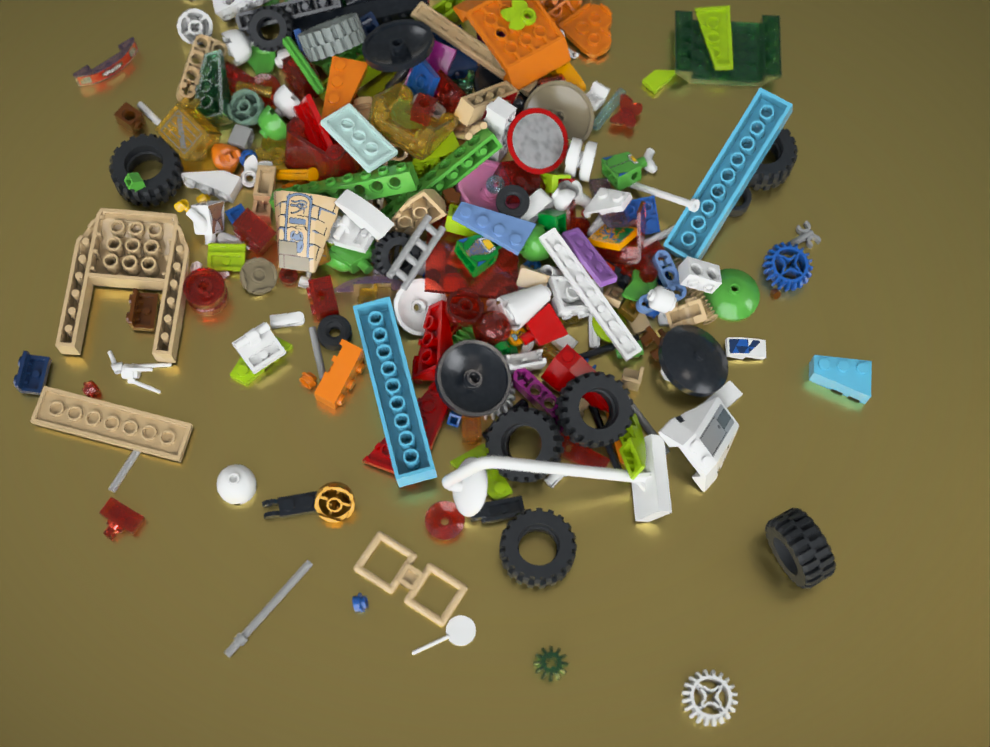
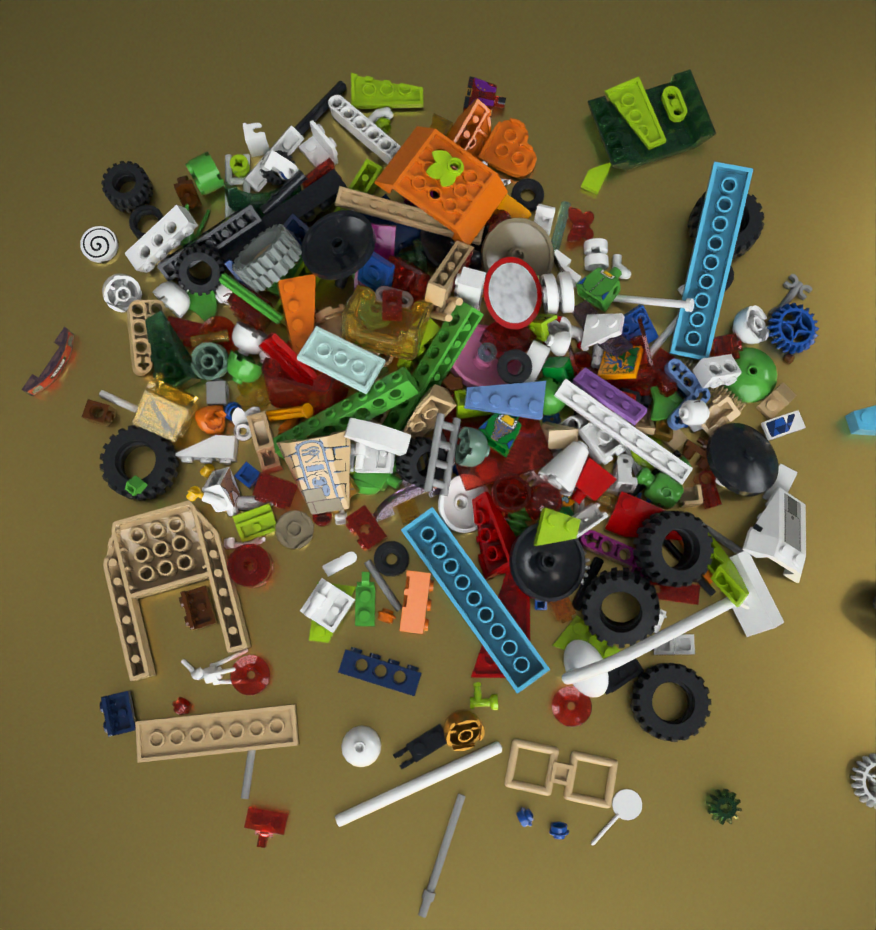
camera: 15 degrees left, 10 degrees up
none -> clear red dish [230,655,270,695]
none -> white piece [335,741,502,827]
none -> dark blue brick [338,647,422,696]
none -> bright green hinge [355,572,376,626]
none -> sand green cylinder [455,427,490,467]
none -> lime piece [470,682,499,710]
none -> black tyre [511,178,544,212]
none -> lime wing [534,508,581,546]
none -> blue plate [549,822,569,839]
none -> white slope [554,249,581,288]
none -> white wheel [584,238,609,272]
none -> white leg [613,454,638,493]
none -> bright green piece [636,467,684,510]
none -> white slope [654,634,695,655]
none -> lime plate [661,86,687,122]
none -> clear red piece [693,470,722,509]
none -> clear red brick [713,333,743,359]
none -> white cylinder [733,305,769,344]
none -> tan slope [756,382,797,420]

